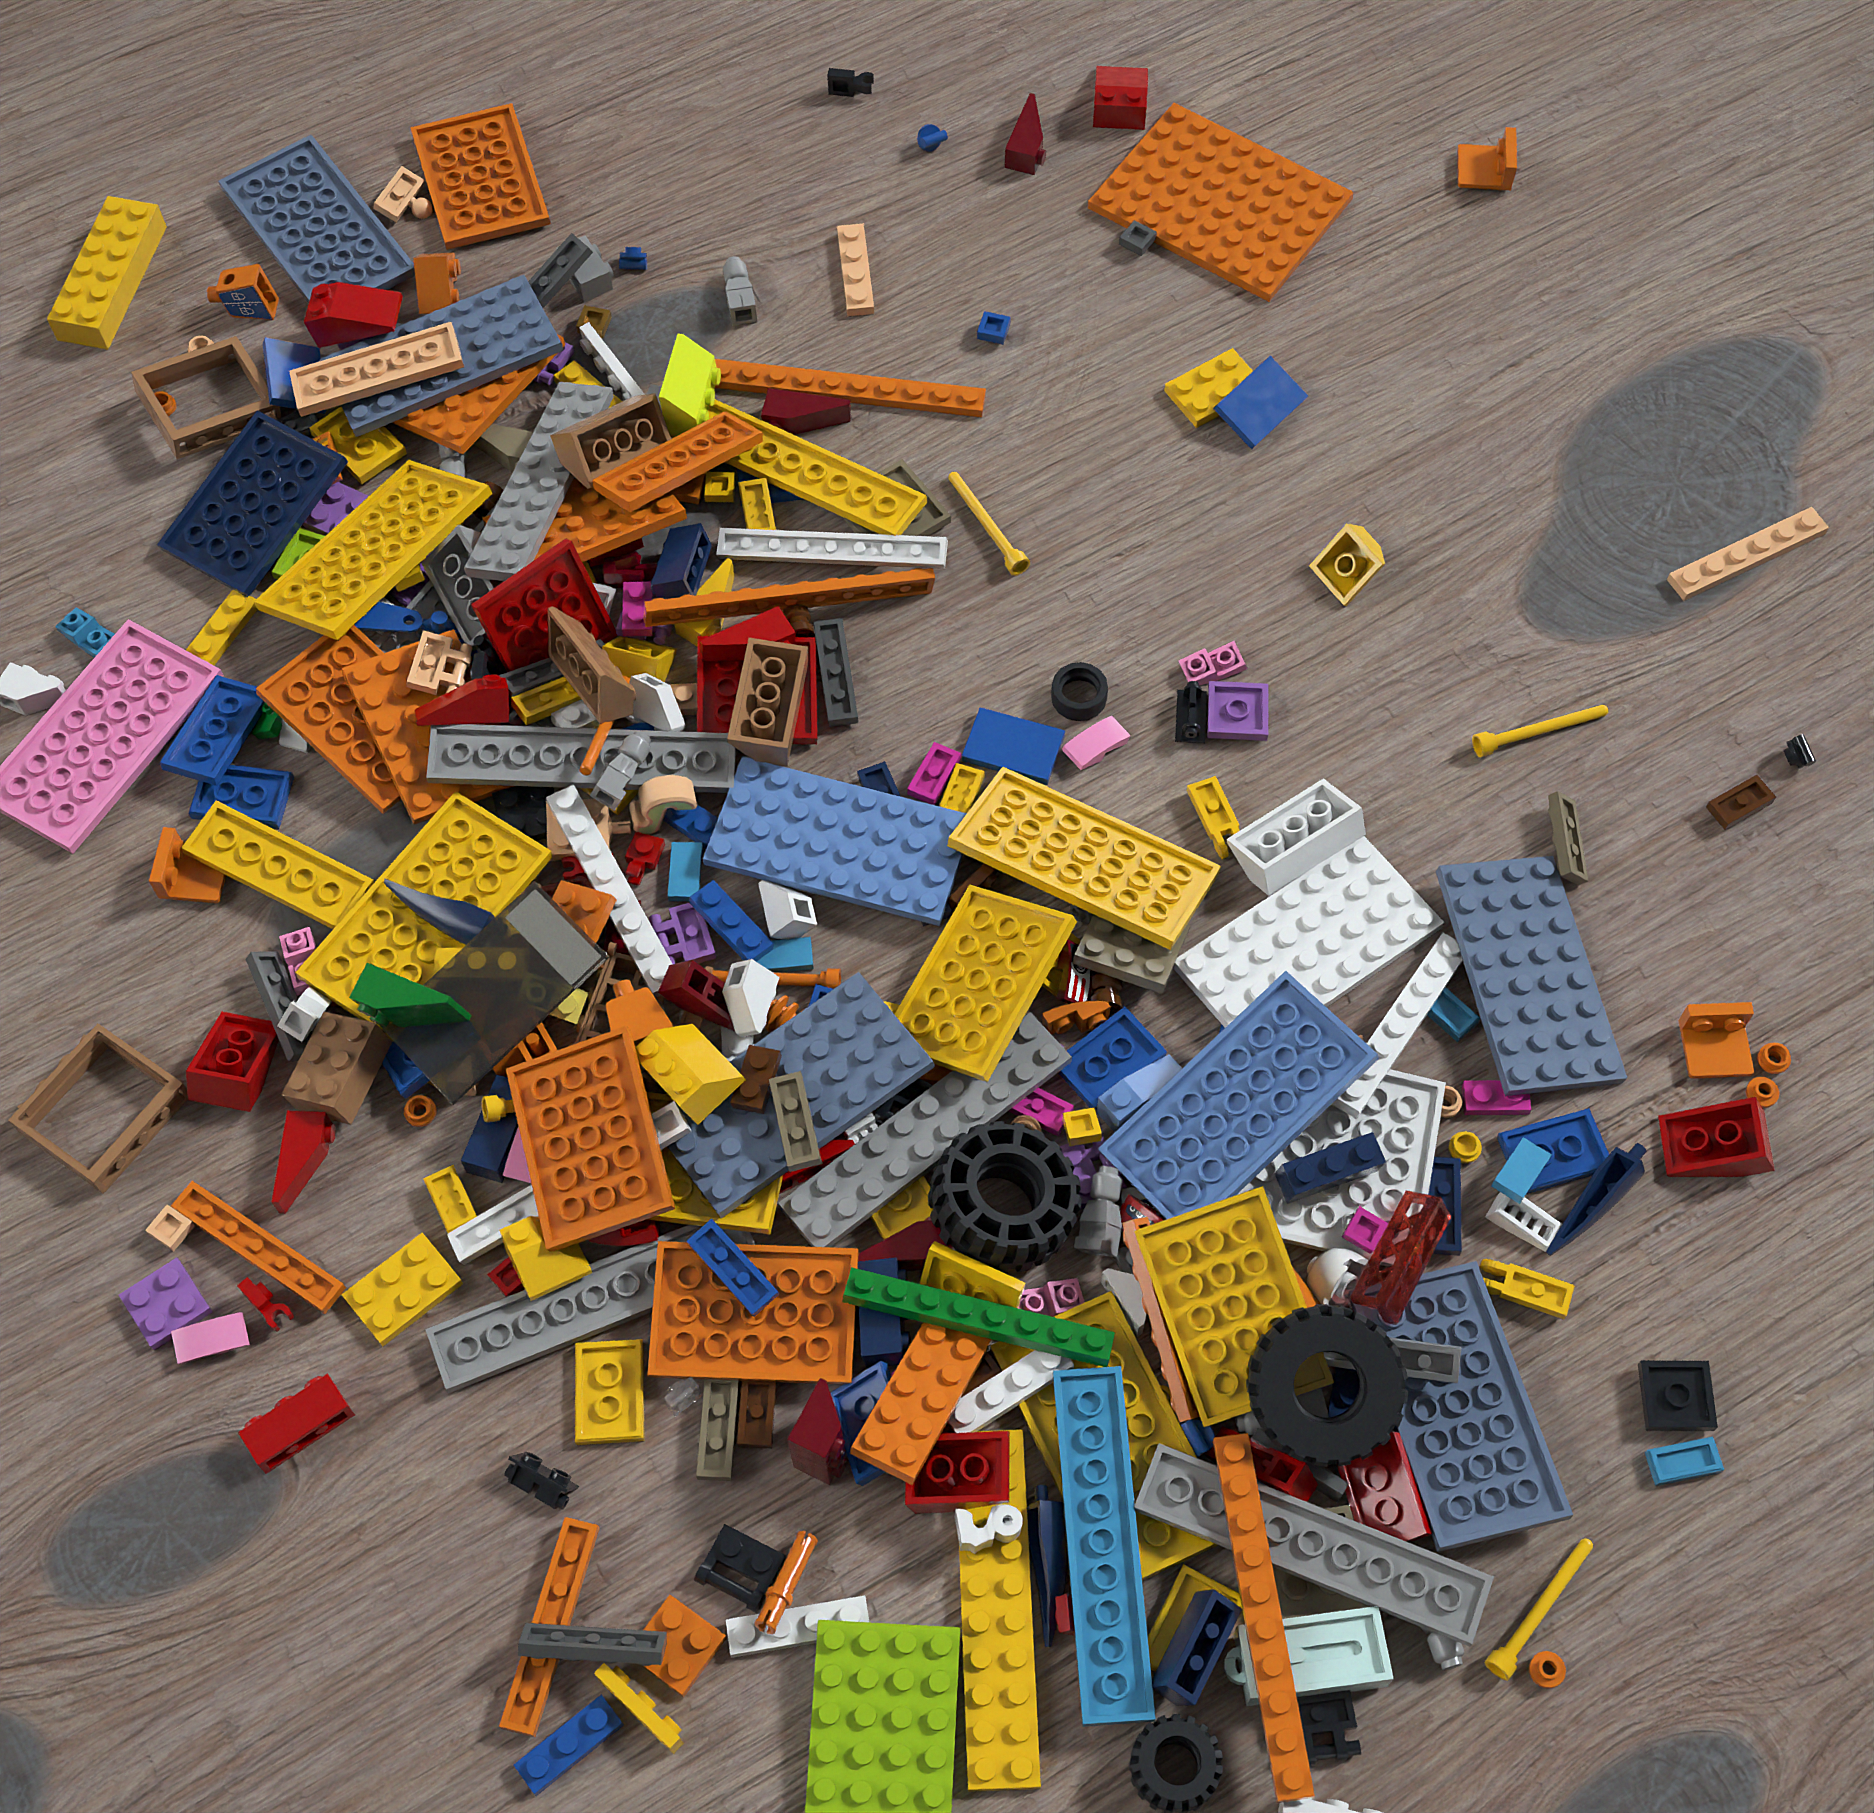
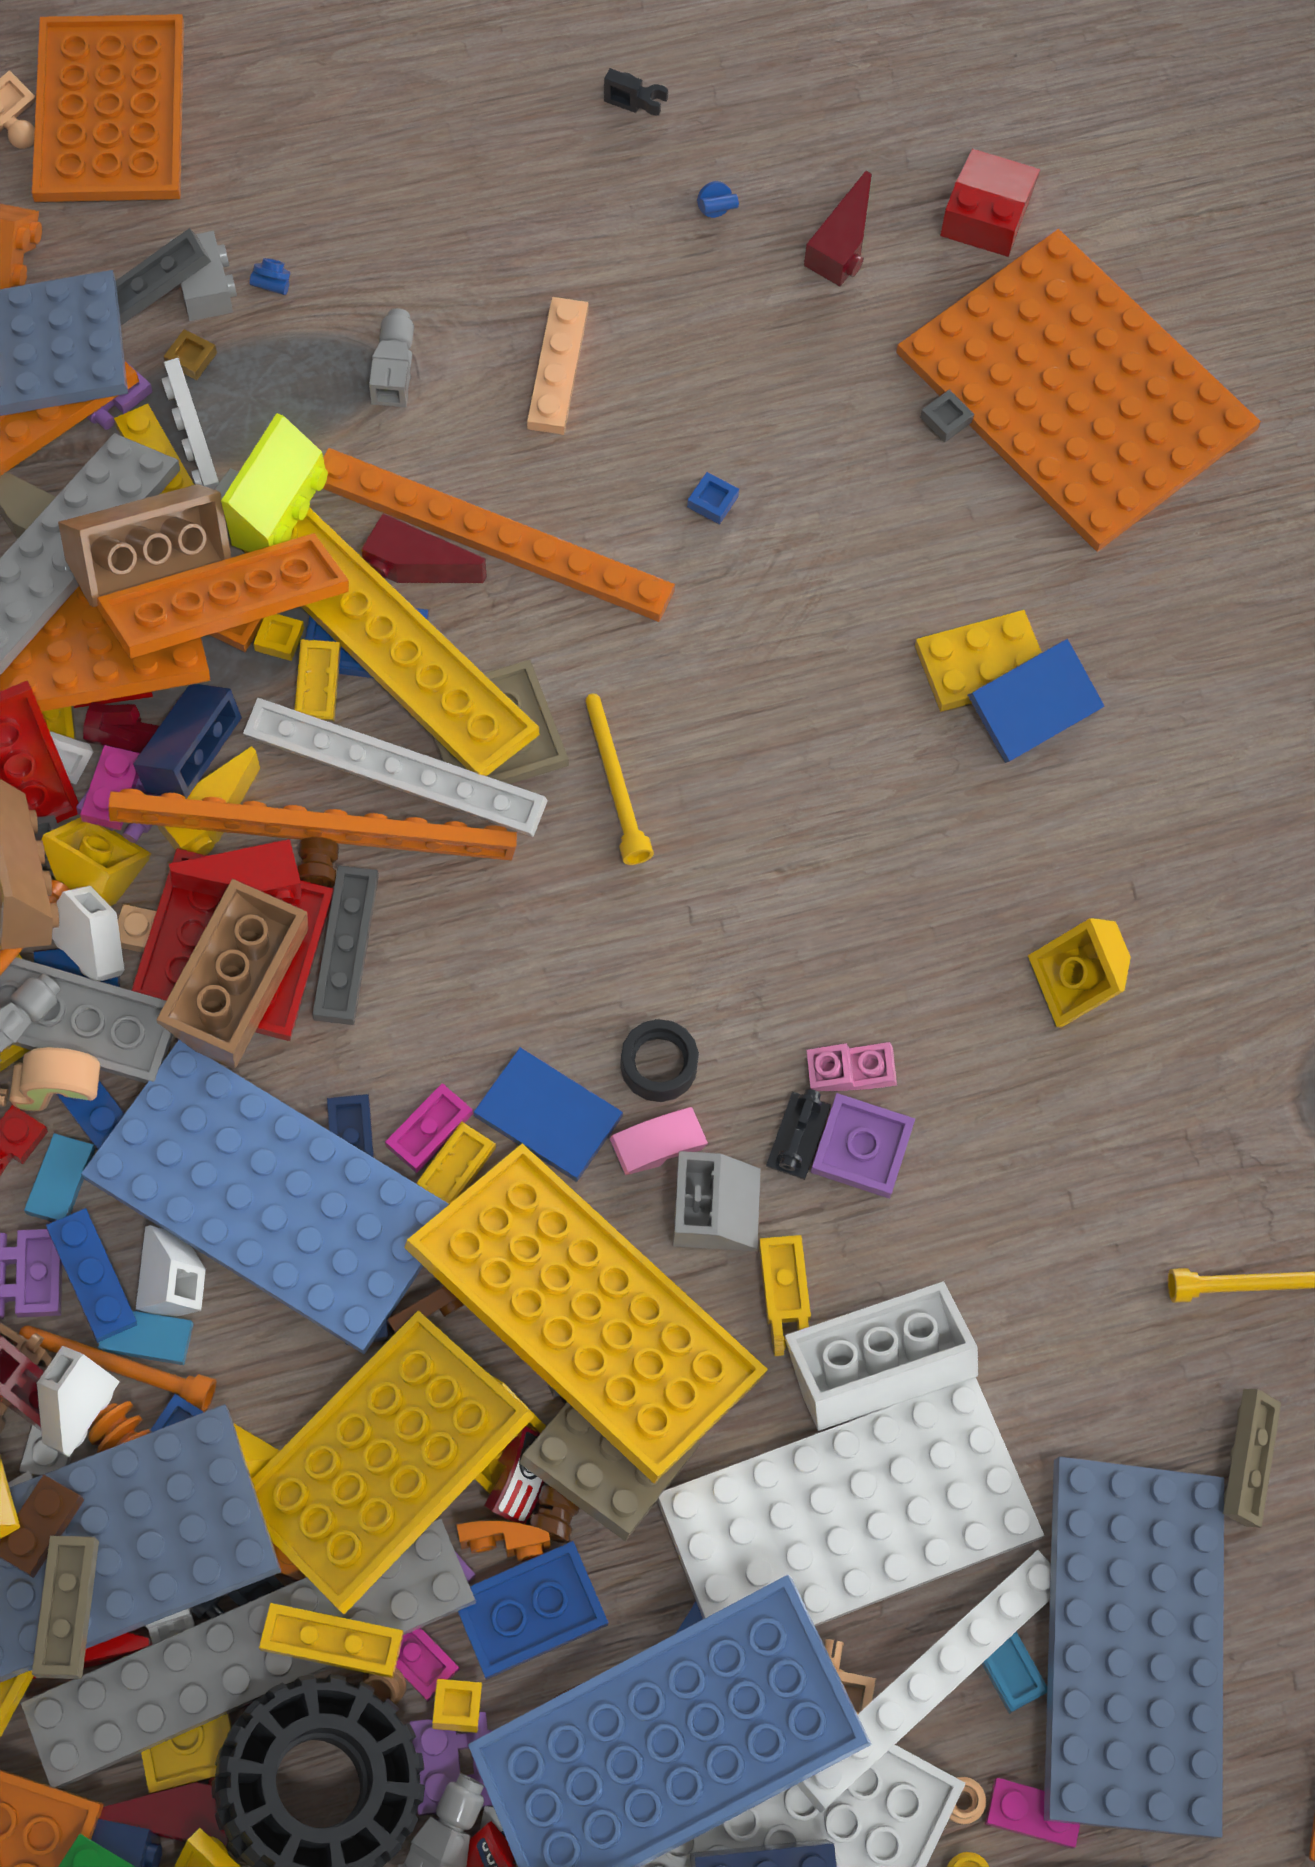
camera: 10 degrees right, 5 degrees up
medium blue slope [1096,1054,1182,1132] -> none
none -> yellow plate [259,1603,404,1678]
none -> light grey slope [673,1151,761,1251]

